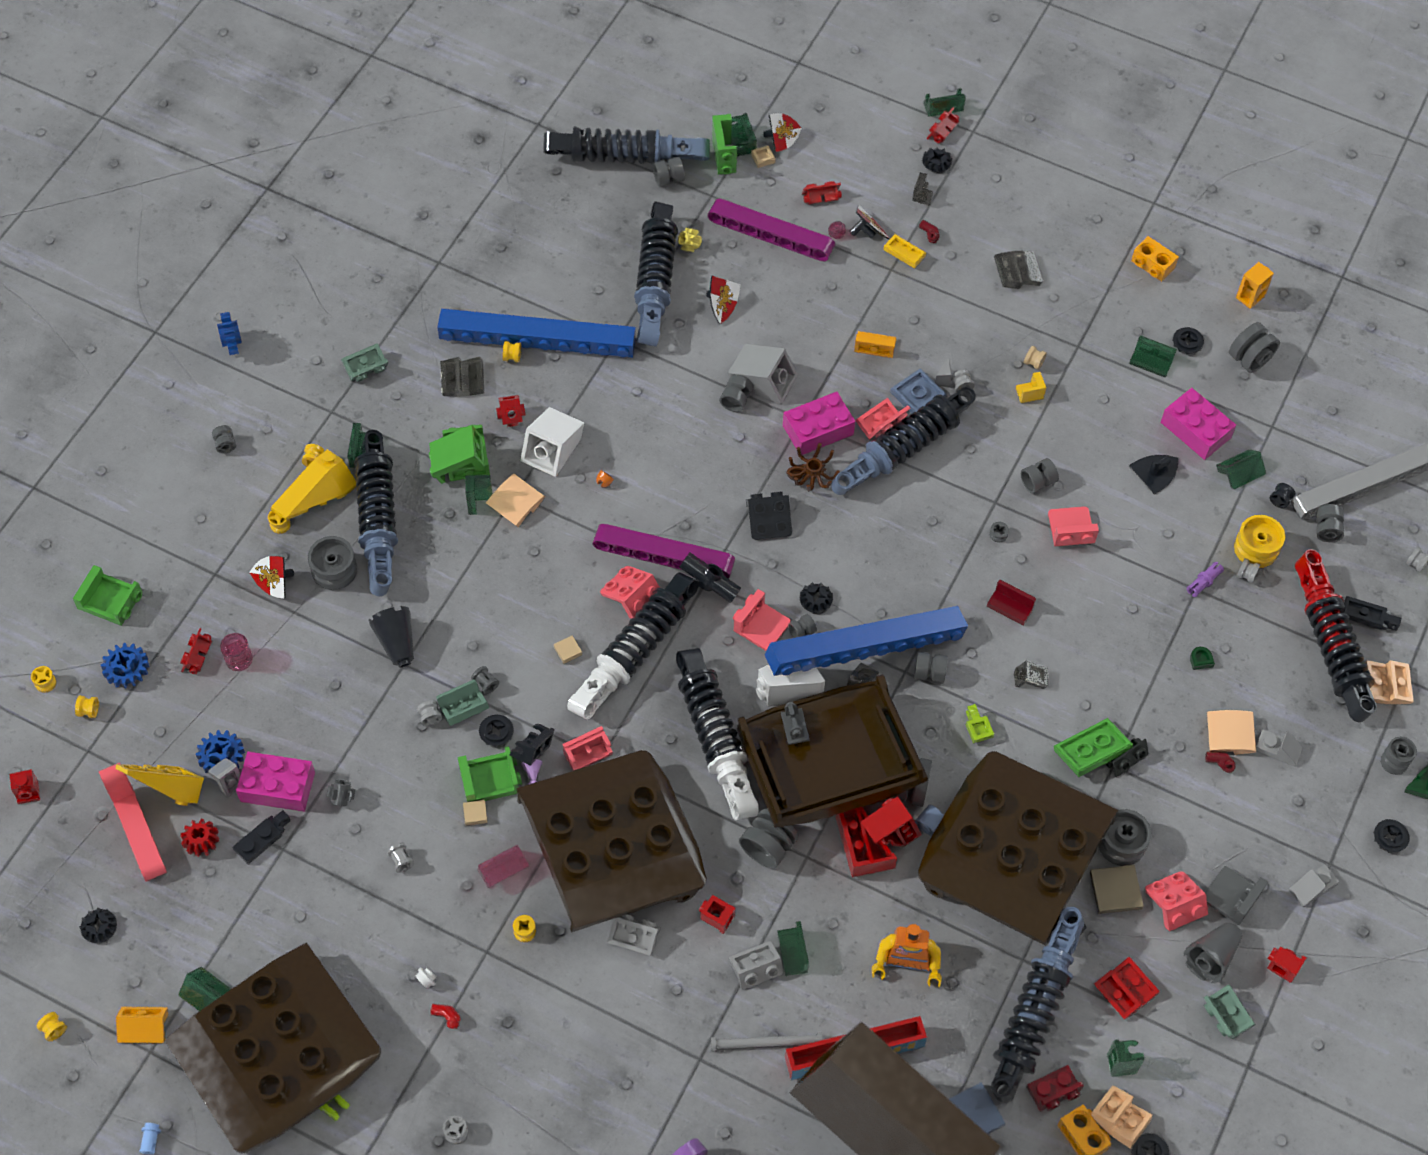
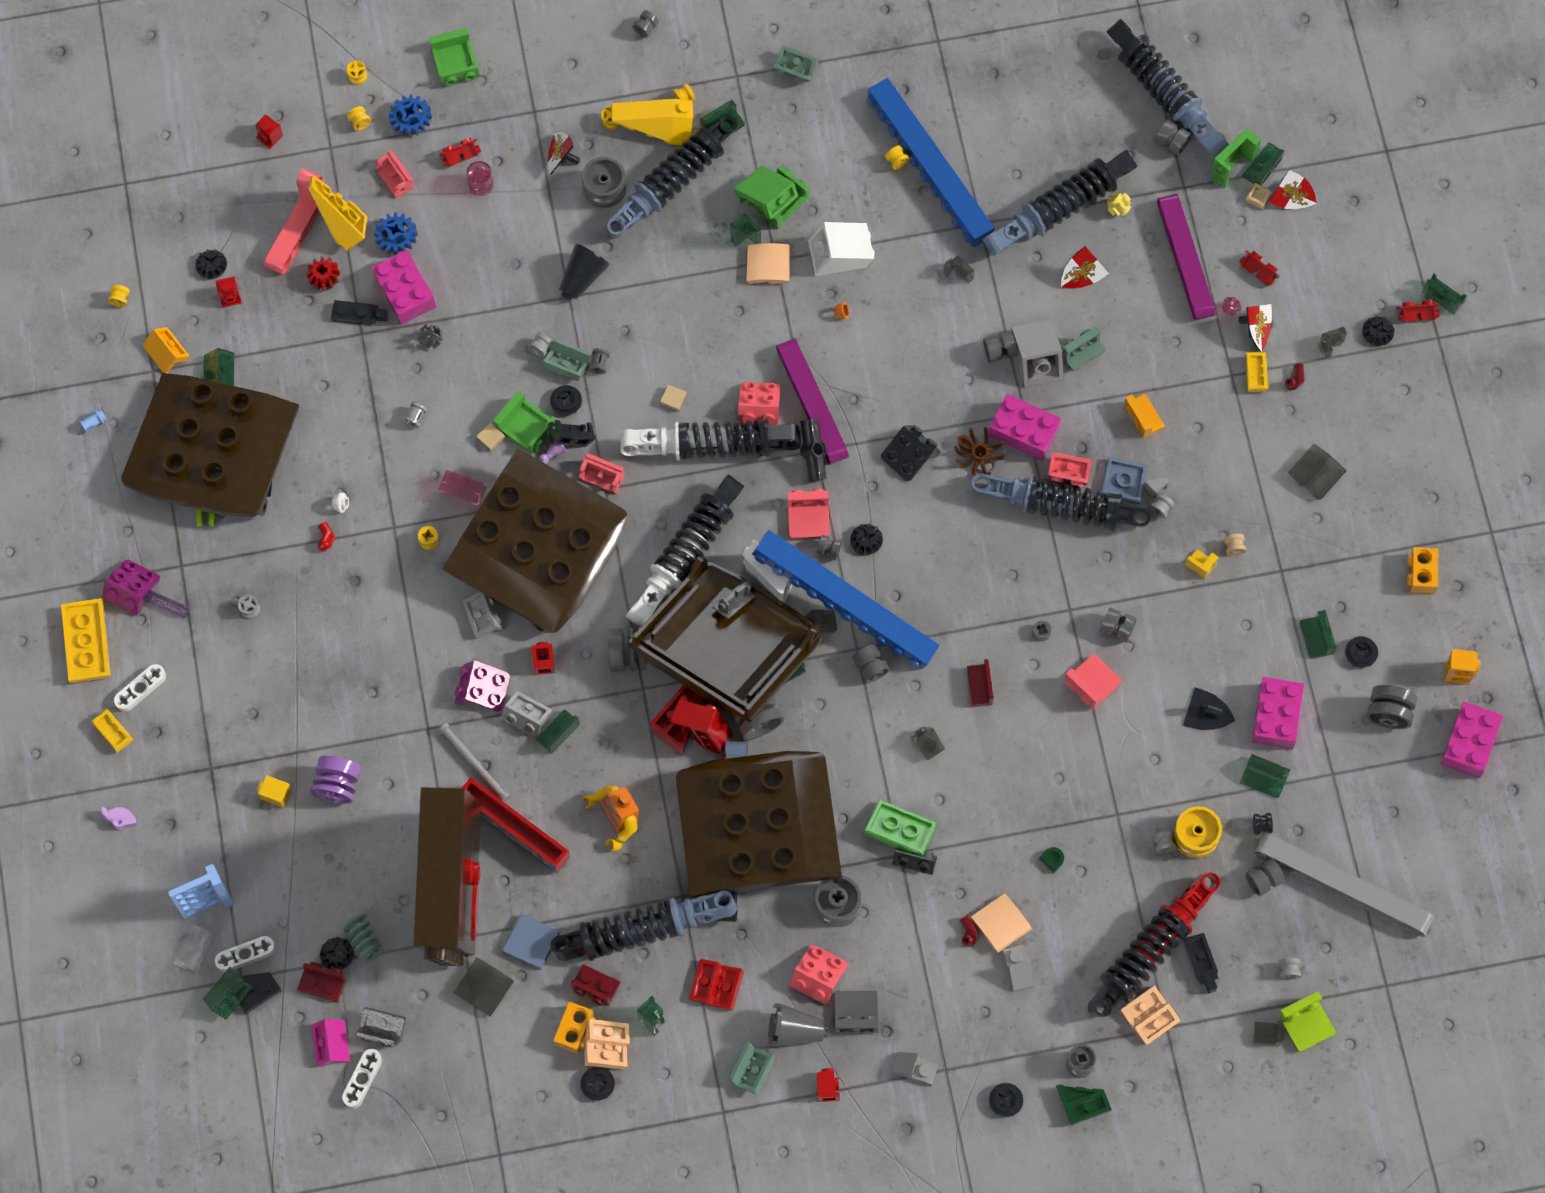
camera: 55 degrees right, 10 degrees up
light grey slope [208,758,241,798] -> none
clear smoke slope [440,357,485,397] -> none
red brick [496,395,526,427] -> none
lime plate [965,704,994,744] -> none
dark tan tile [1090,865,1144,914] -> none
medium lavender pin [1187,562,1224,597] -> none
none -> red brick [215,276,242,308]
none -> coral hinge [375,150,414,199]
none -> bracket [454,660,510,712]
none -> clear smoke bracket [943,255,975,284]
none -> sand green bracket [1062,327,1106,371]
none -> dark pink brick [1440,701,1503,778]

